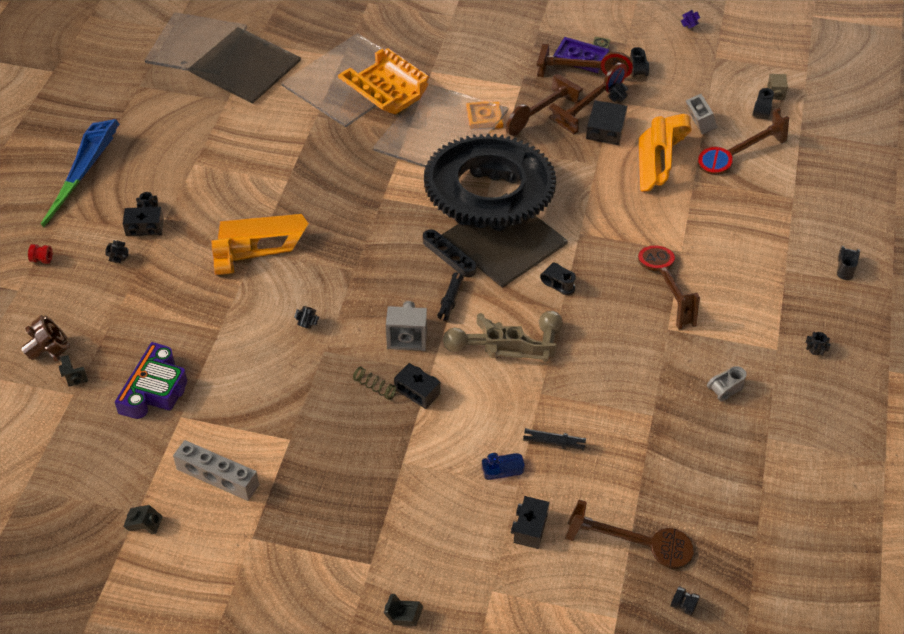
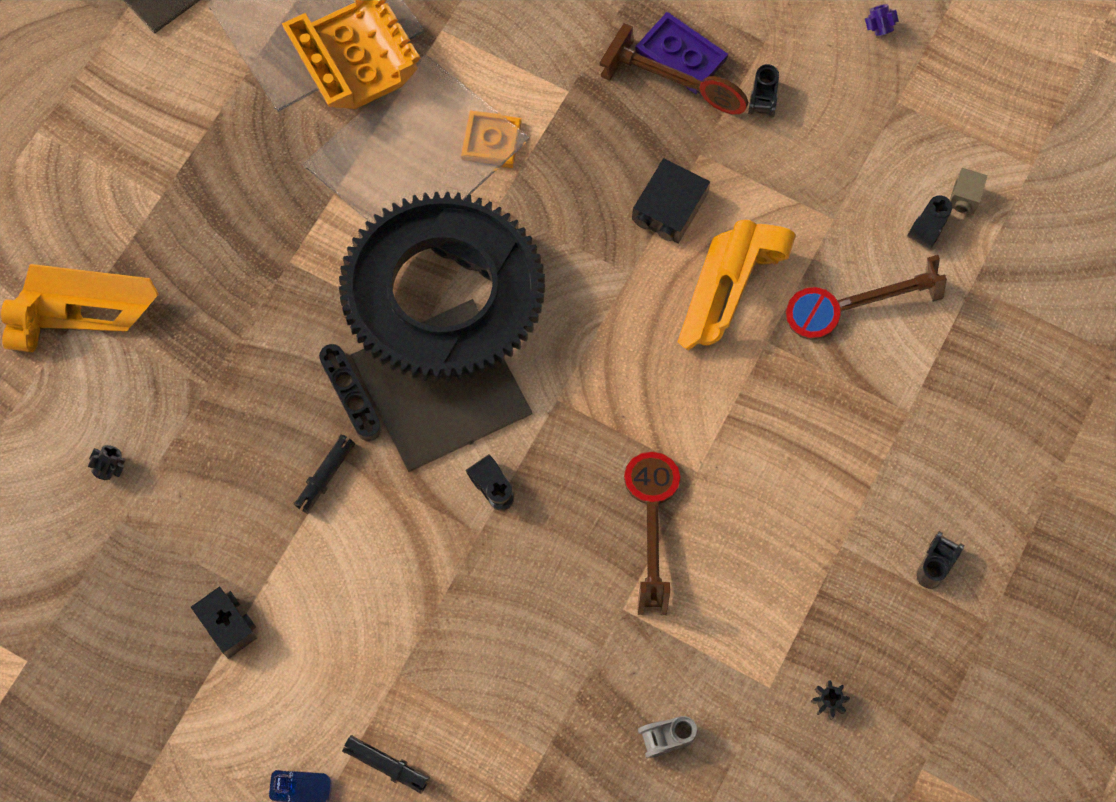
camera: 15 degrees right, 20 degrees up
olive piece [353,366,396,400] -> none
light grey brick [386,301,427,351] -> none
dark tan piece [443,311,563,362] -> none
reddish brown piece [506,74,583,136] -> none
reddish brown piece [549,62,627,135] -> none
tile [592,37,610,49] -> none
black gear [608,82,628,103] -> none
light grey brick [686,94,717,134] -> none

